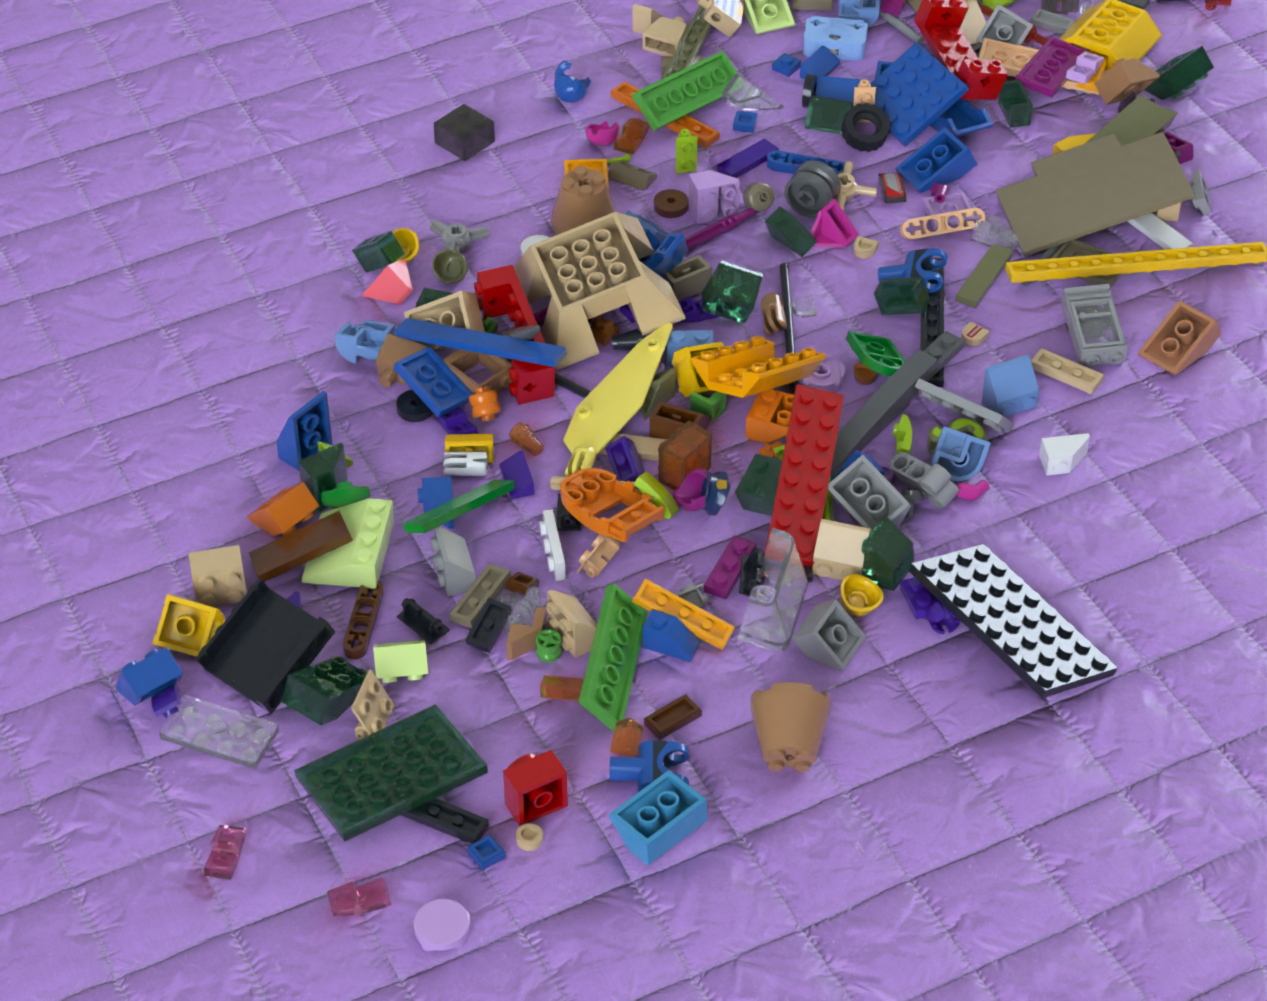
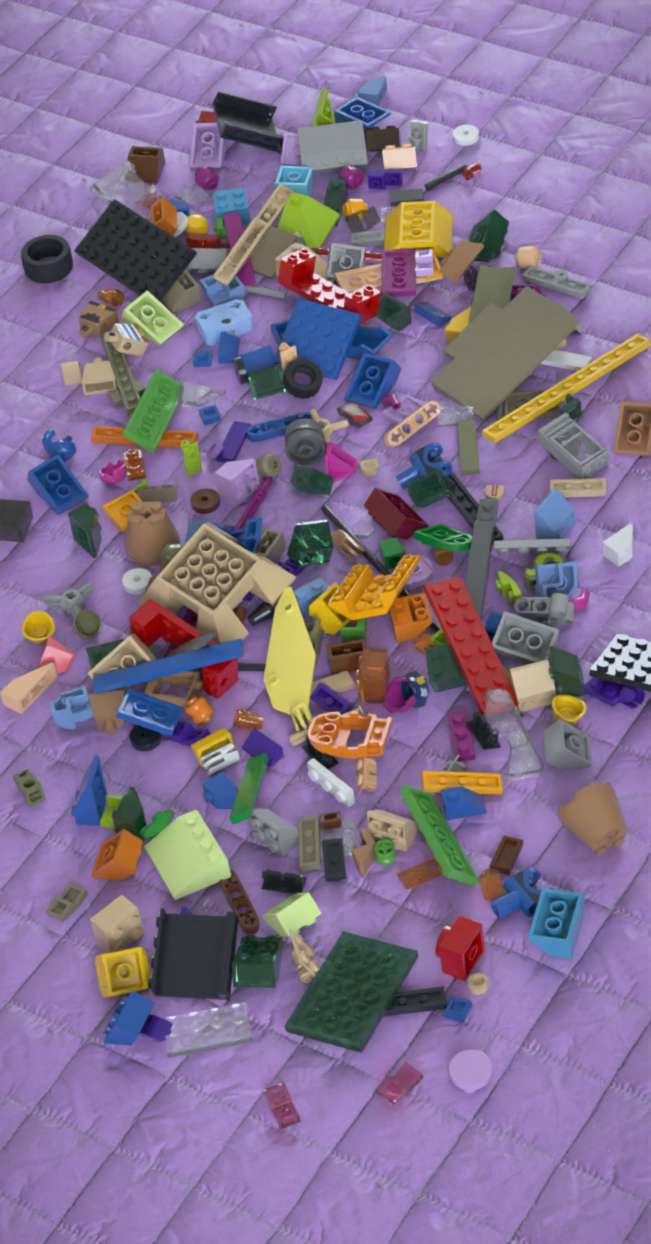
camera: 25 degrees left, 0 degrees up
reddish brown tile [249,511,353,582] -> none
panel [352,231,405,273] -> none
lime slope [634,471,680,520] -> none
none -> light nougat slope [0,663,57,714]
none -> olive leg [13,769,46,807]
none -> blue slope [27,454,89,515]
none -> dark tan slope [45,883,89,922]
none -> clear green slope [68,503,102,558]
none -> dark red slope [363,488,429,540]
none -> green brick [379,537,405,570]
none -> blue slope [415,302,452,327]
none -> light nougat head [515,246,542,269]
none -> light grey hinge [522,265,592,299]
none -> bracket [560,394,582,420]

